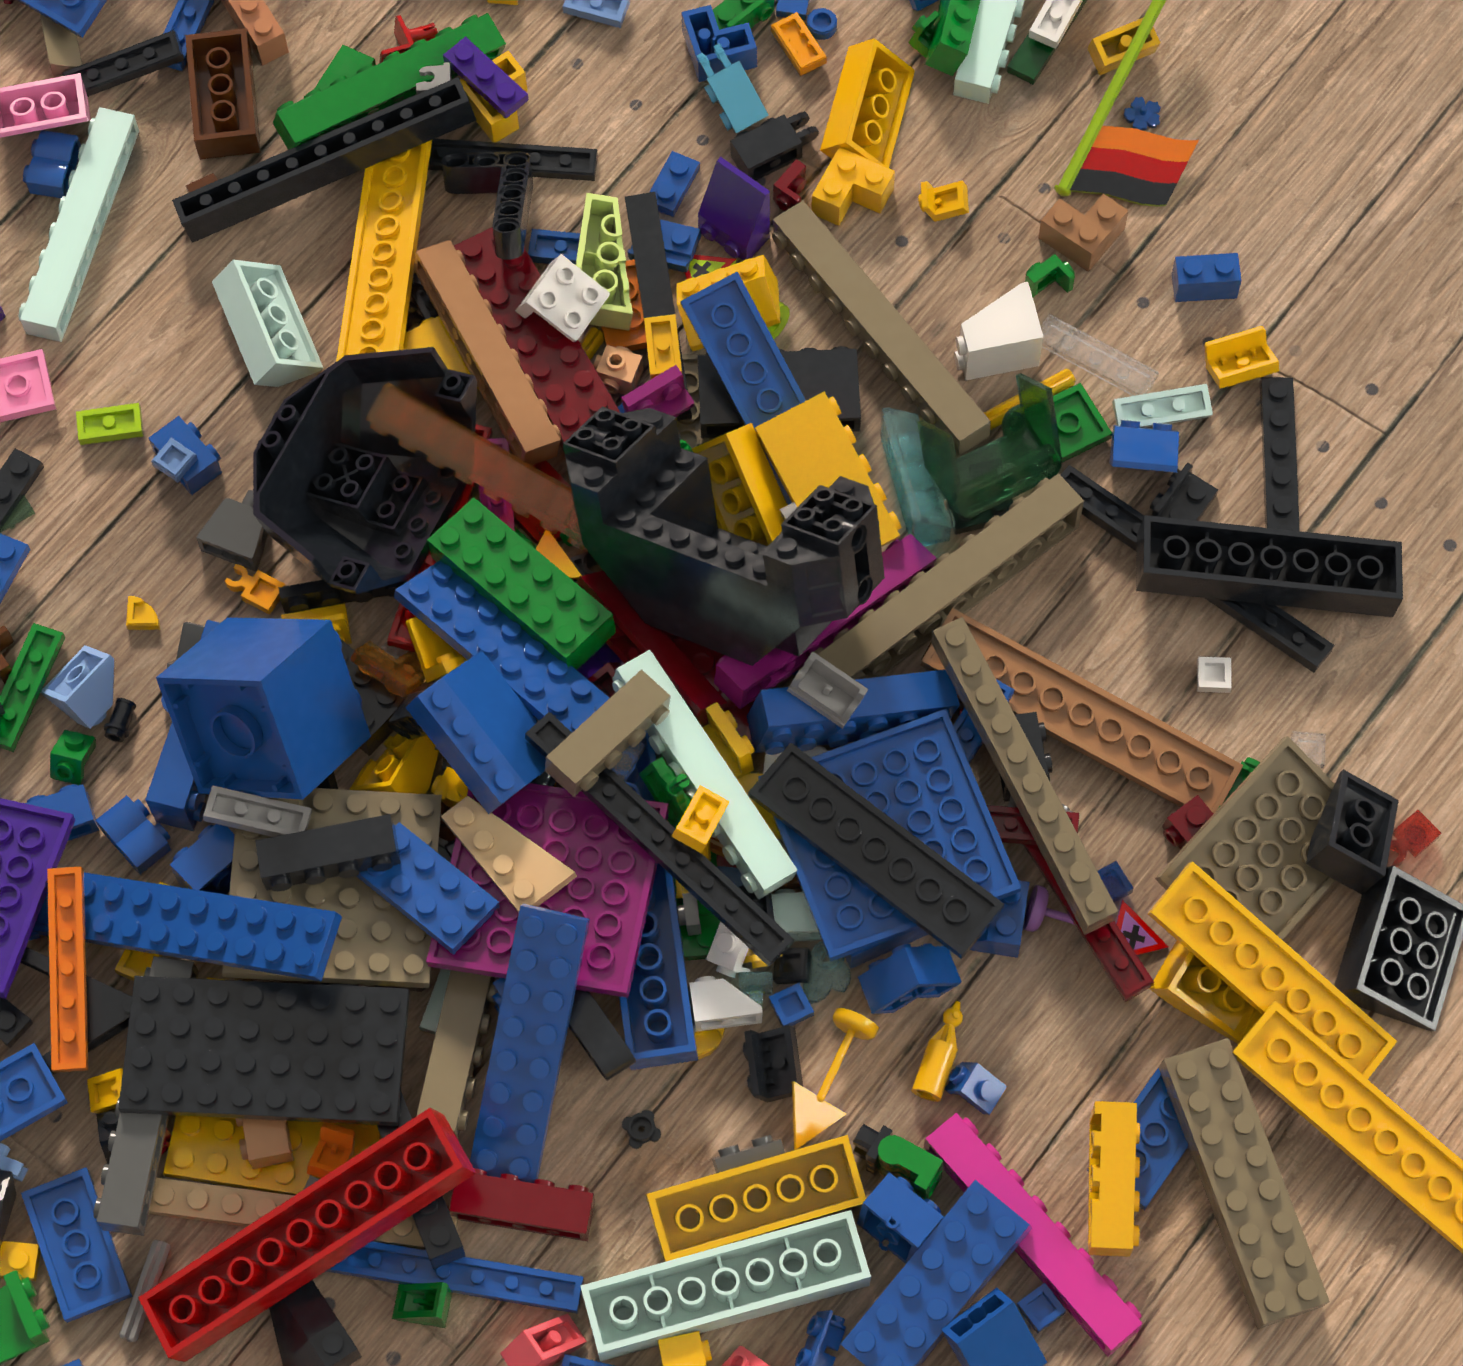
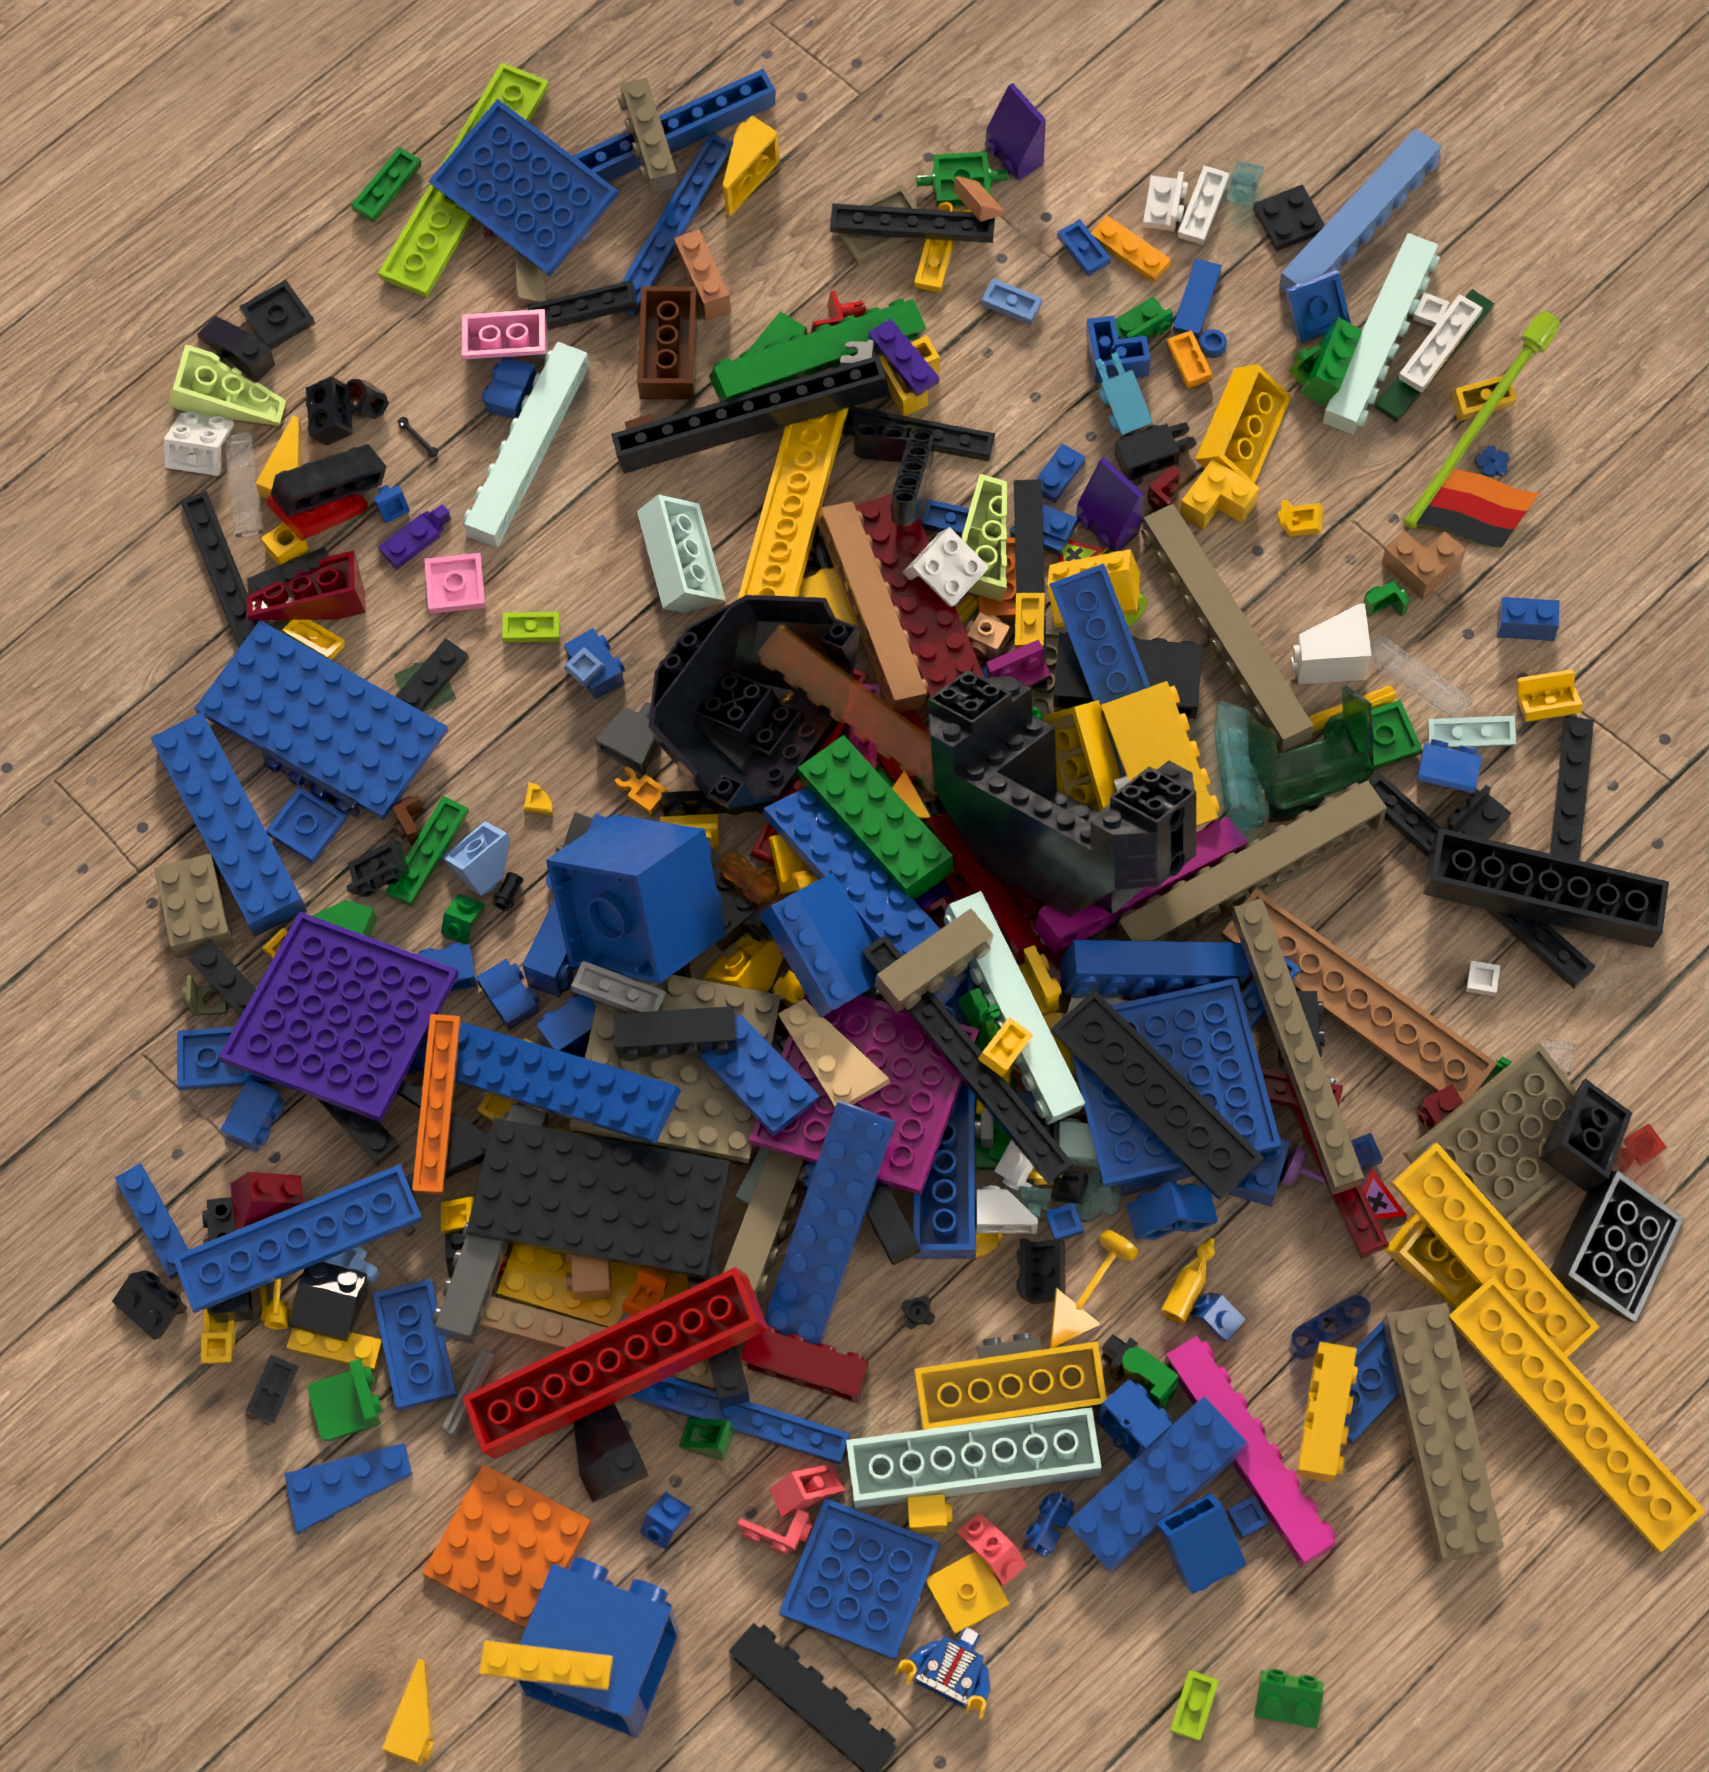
camera: 10 degrees right, 0 degrees up
light grey hinge [787,652,869,729] -> none
none -> clear blue beam [1289,1295,1371,1359]

